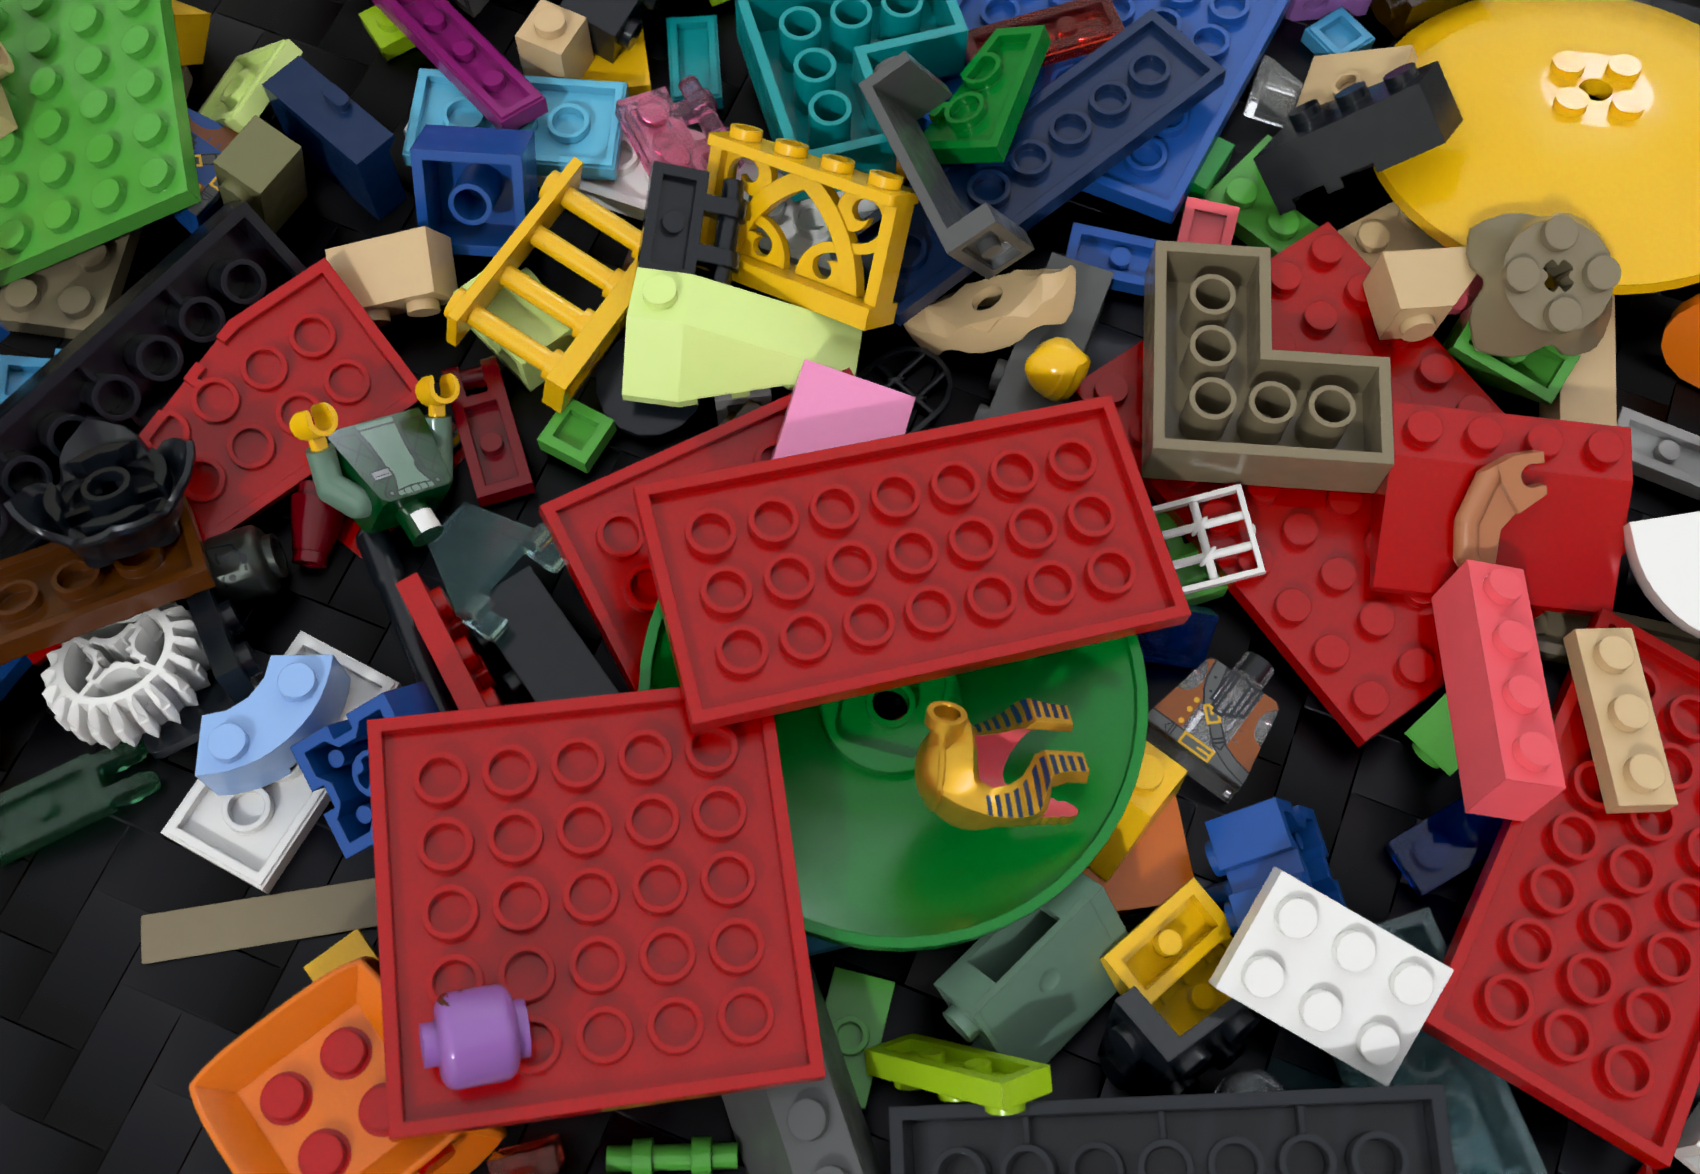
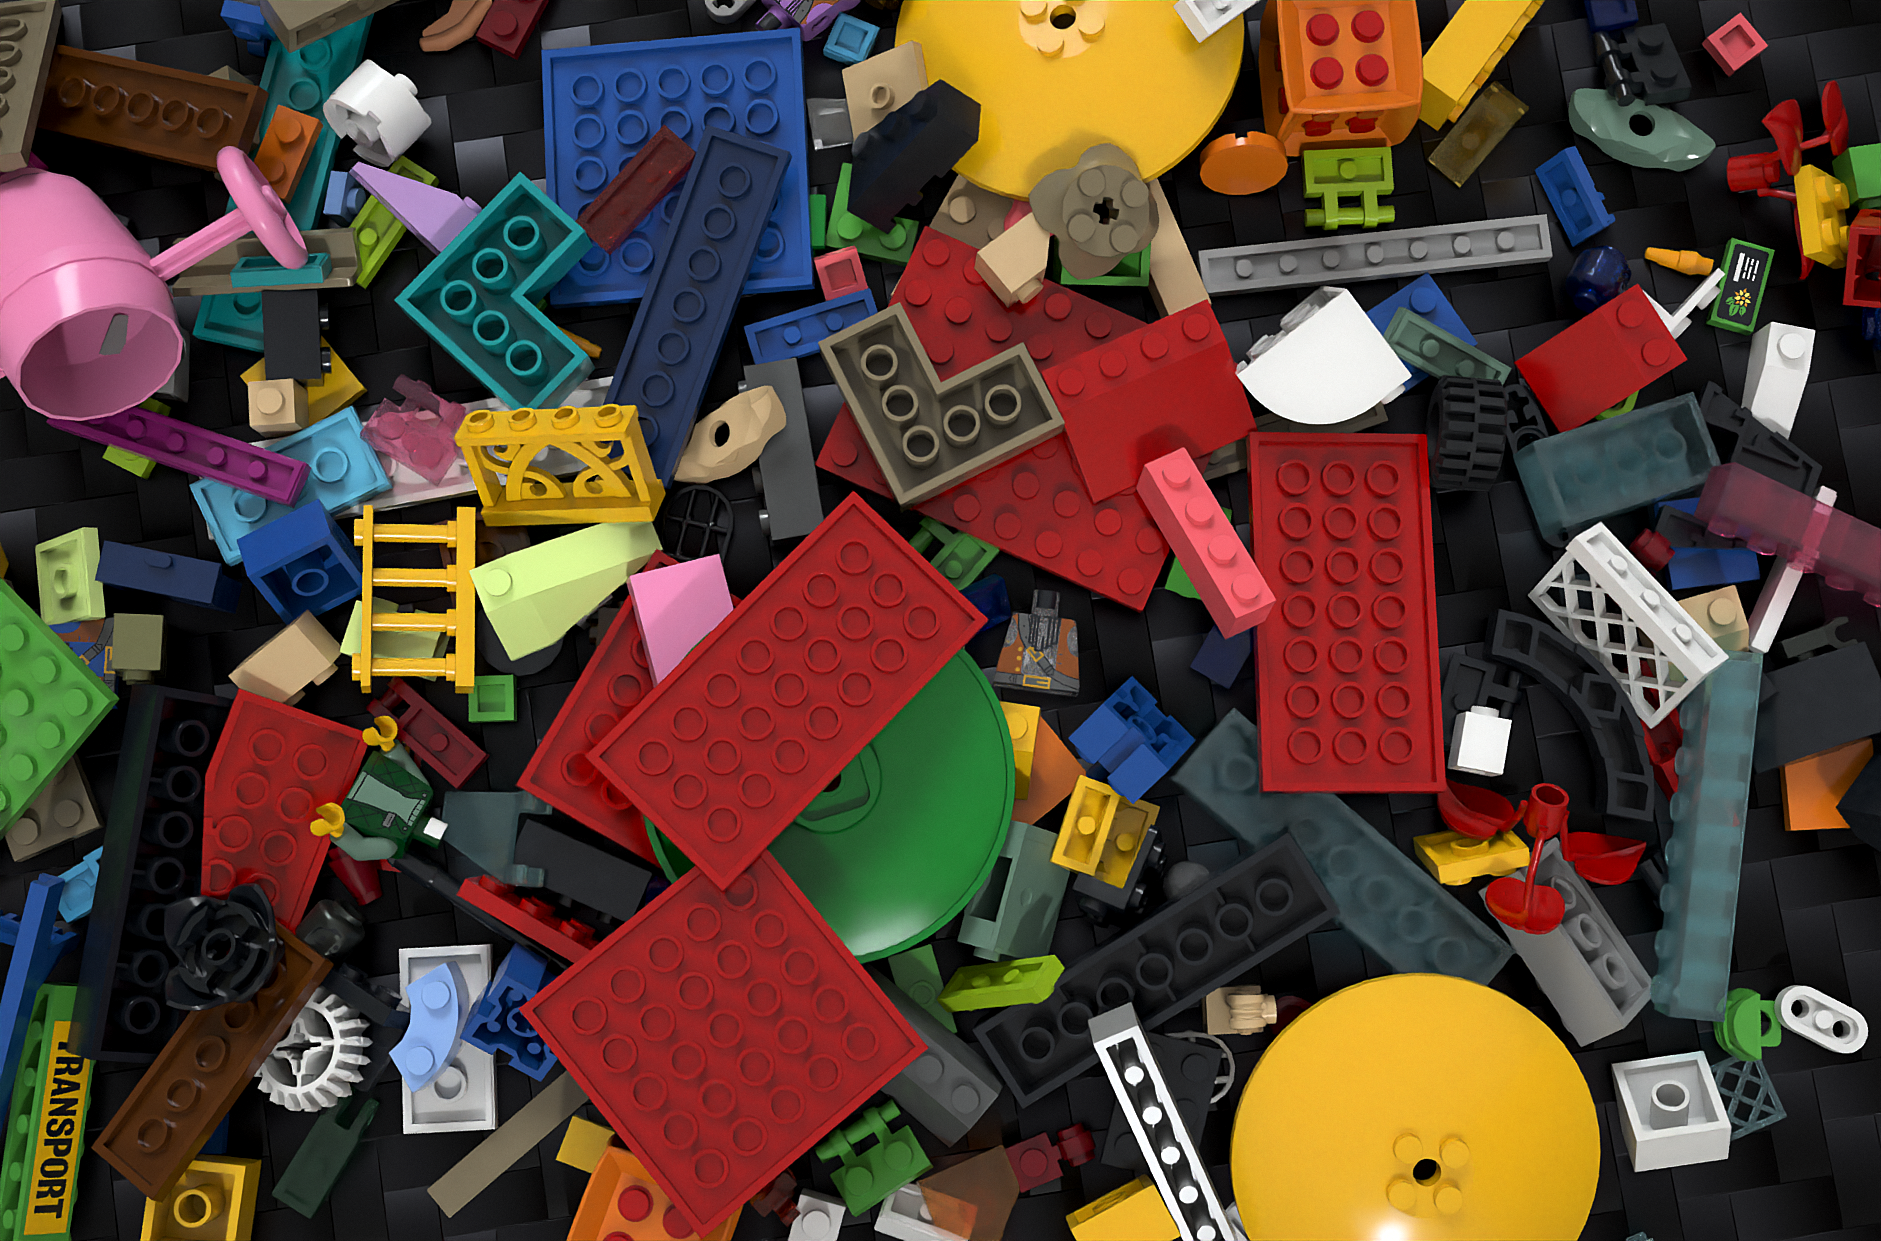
camera: 30 degrees left, 15 degrees up
medium lavender head [419,984,531,1090] -> none
black plate [635,161,748,286] -> none
teal tile [666,15,723,112] -> none
dark grey panel [859,51,1035,280] -> none
pearl gold piece [915,698,1090,831] -> none
green wing [924,25,1051,164] -> none
yellow piece [1024,337,1091,402] -> none
white window [1152,483,1266,595] -> none
white plate [1209,866,1454,1086] -> none
nougat piece [1453,450,1547,569] -> none
tan plate [1563,628,1678,814] -> none

